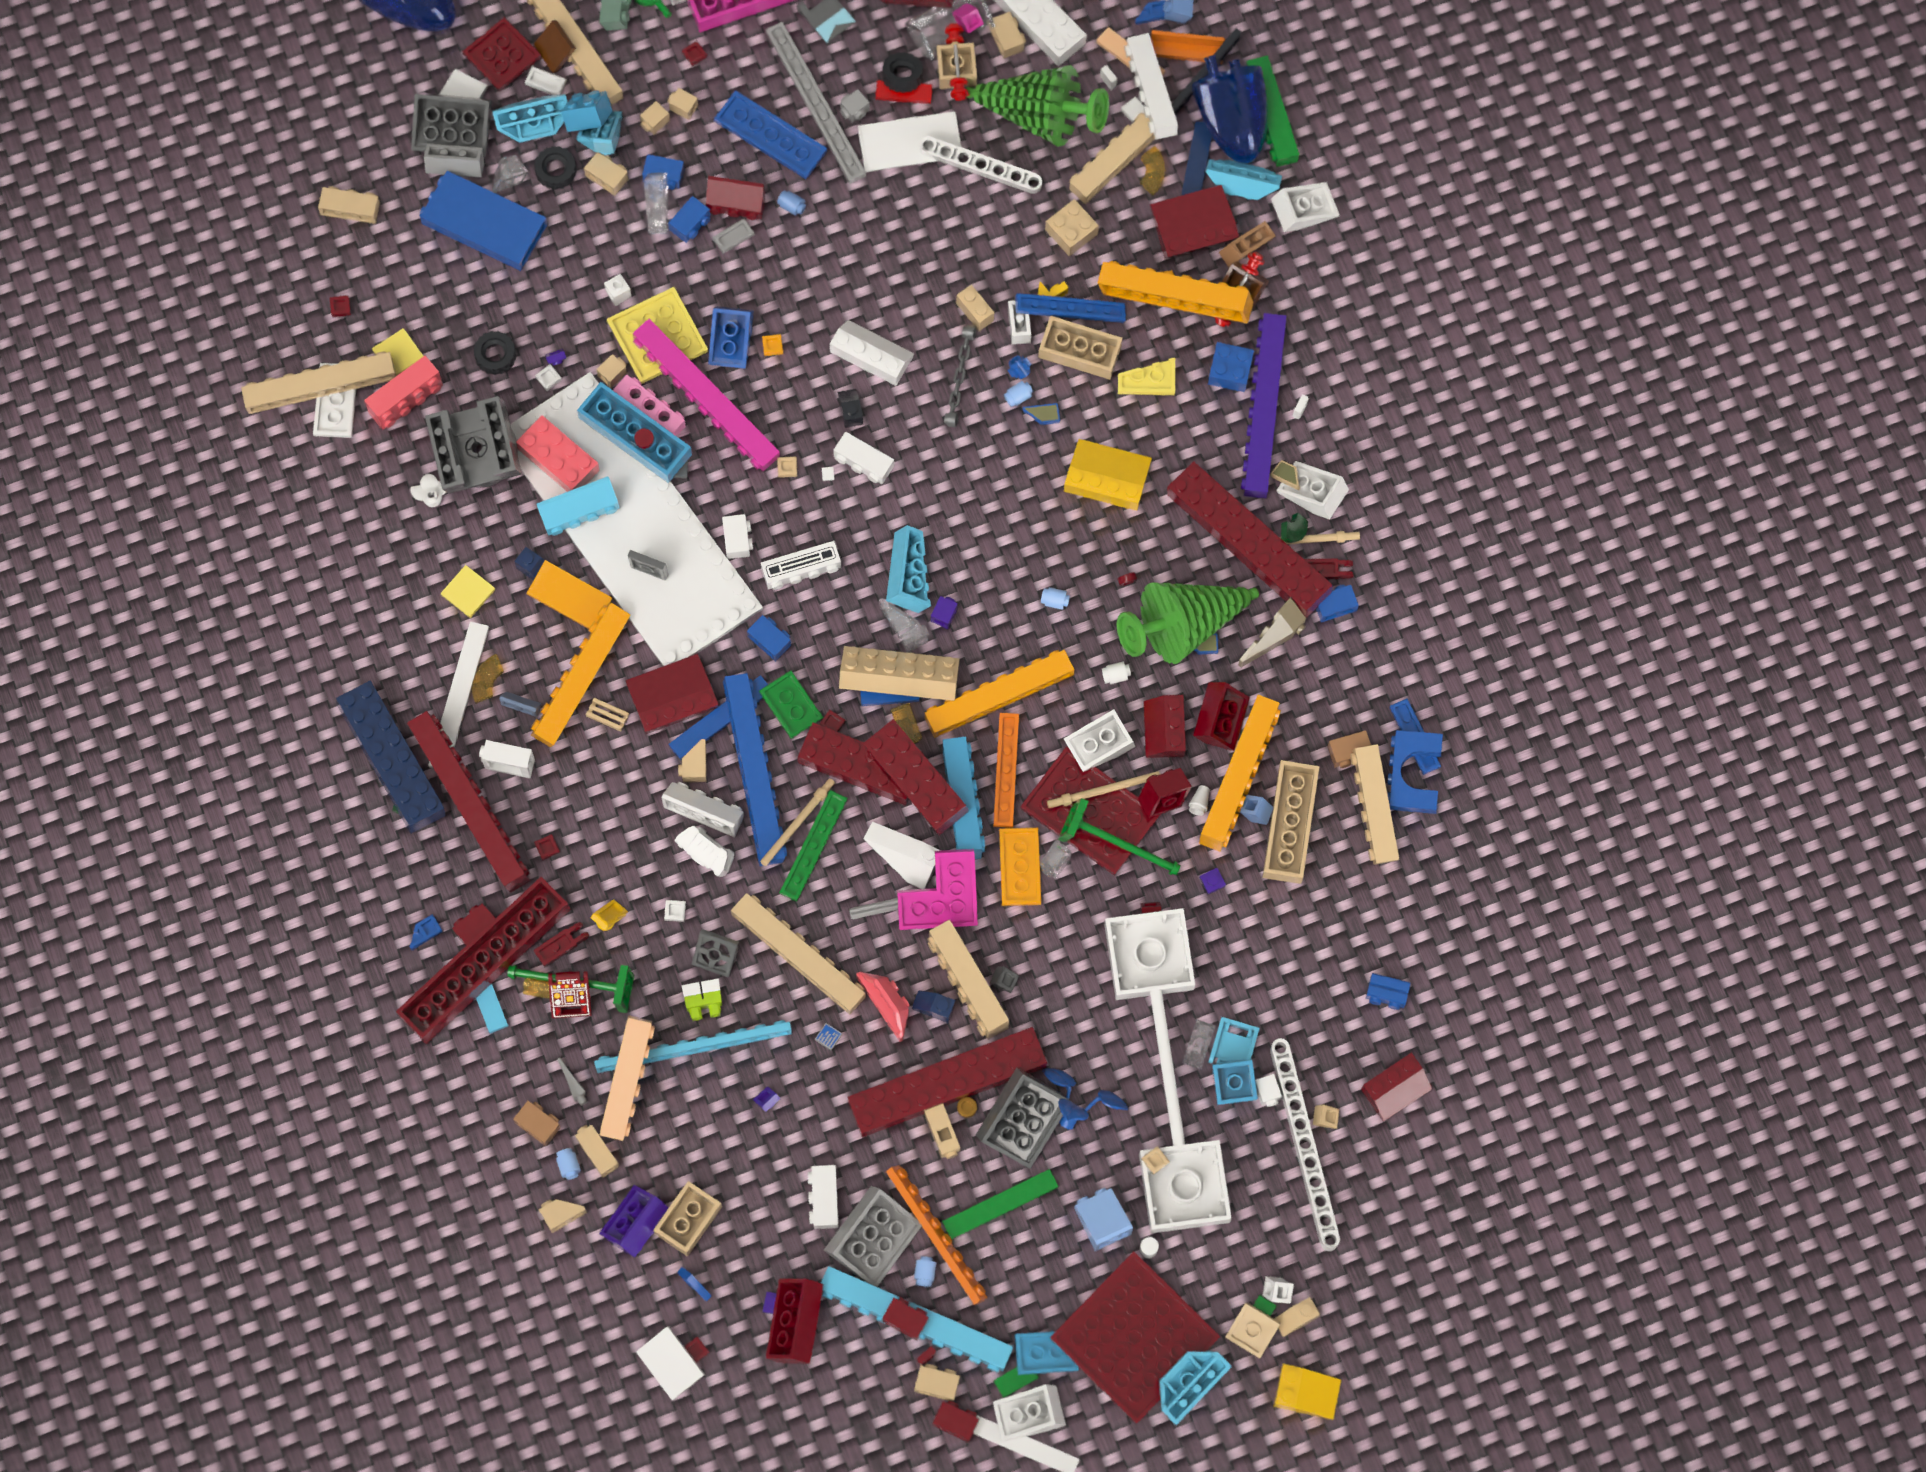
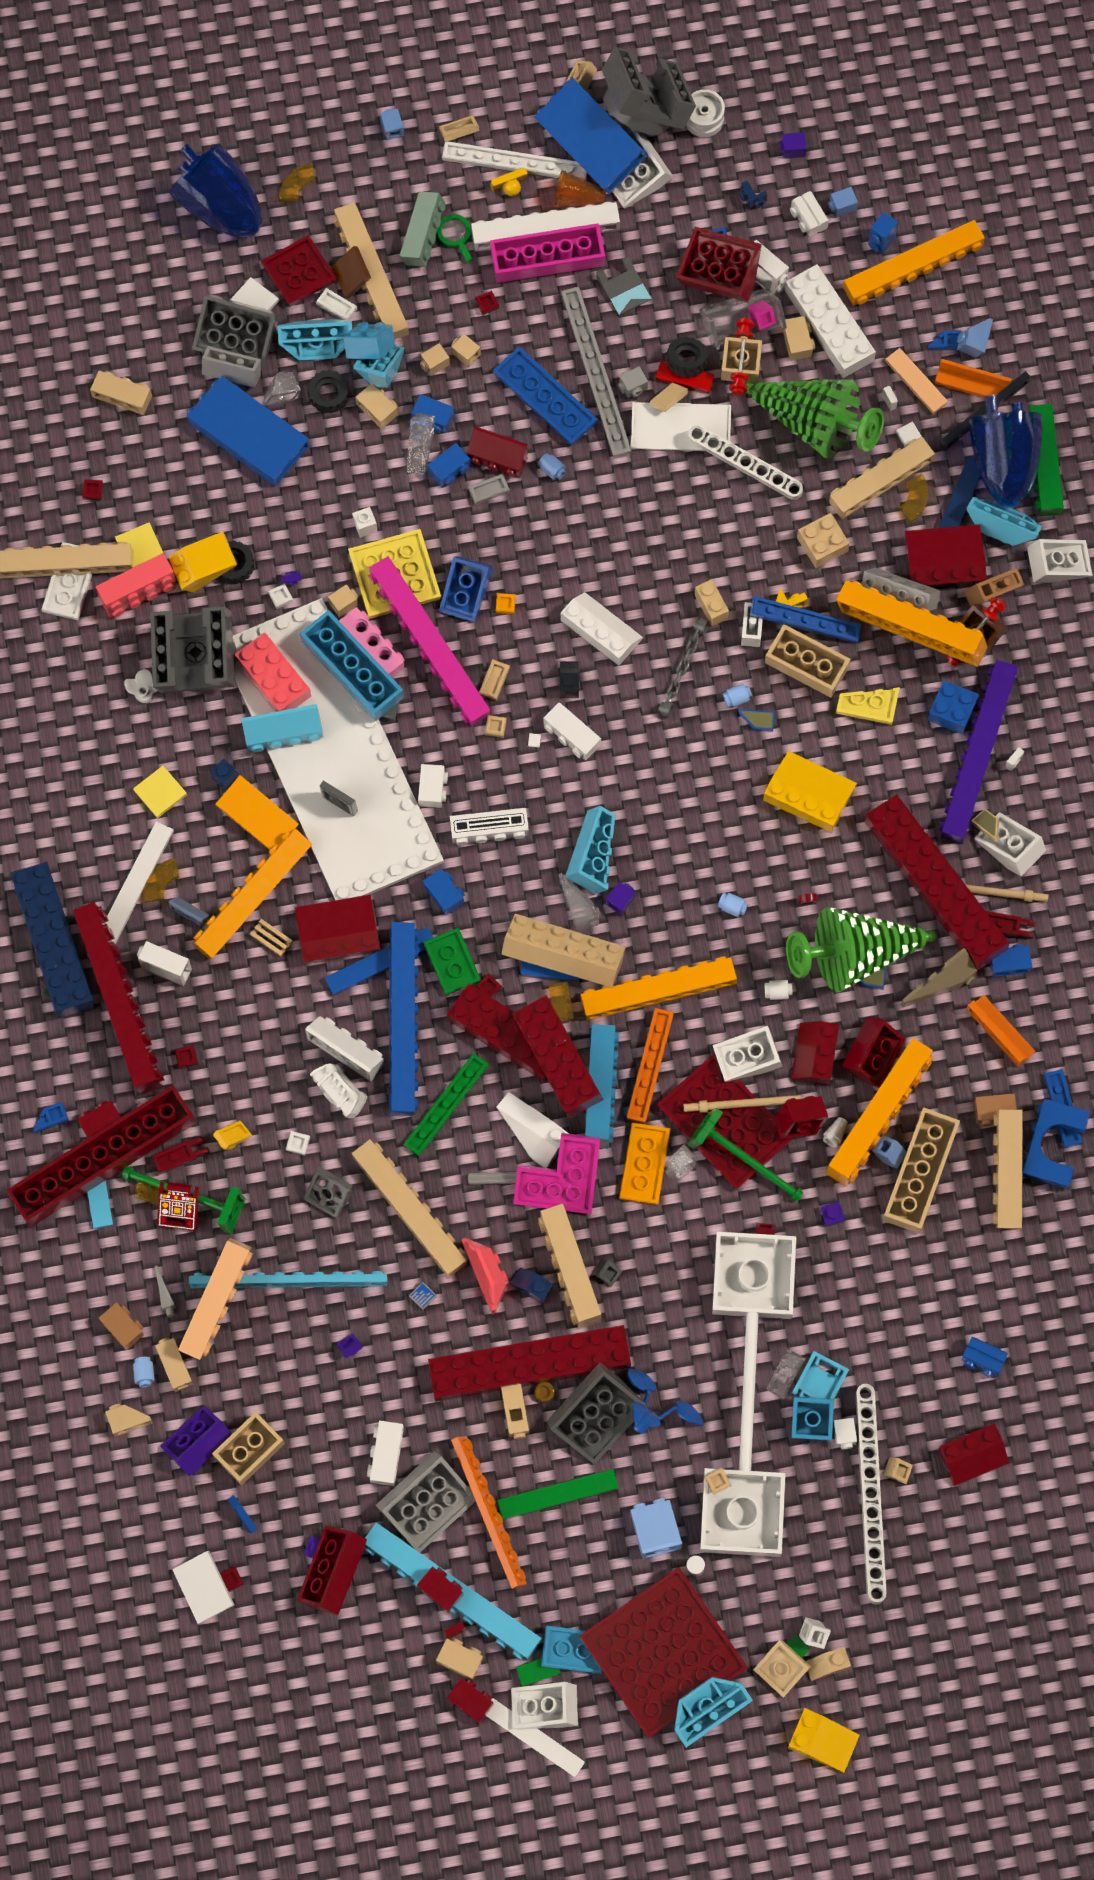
camera: 15 degrees right, 0 degrees up
dark red tile [634,428,654,449] -> none
tan slope [678,739,707,782] -> none
lime hips [682,979,722,1021] -> none
tan bar [760,778,835,866] -> none
light blue brick [914,1256,936,1287] -> none
blue gear [1007,355,1032,379] -> none
white brick [1124,33,1178,139] -> none
dark green tile [1281,513,1308,543] -> none
none -> yellow slope [168,532,237,593]
none -> tan tile [479,659,510,701]
none -> tan tile [650,383,688,412]
none -> light grey brick [862,568,941,611]
none -> orange panel [966,995,1035,1067]

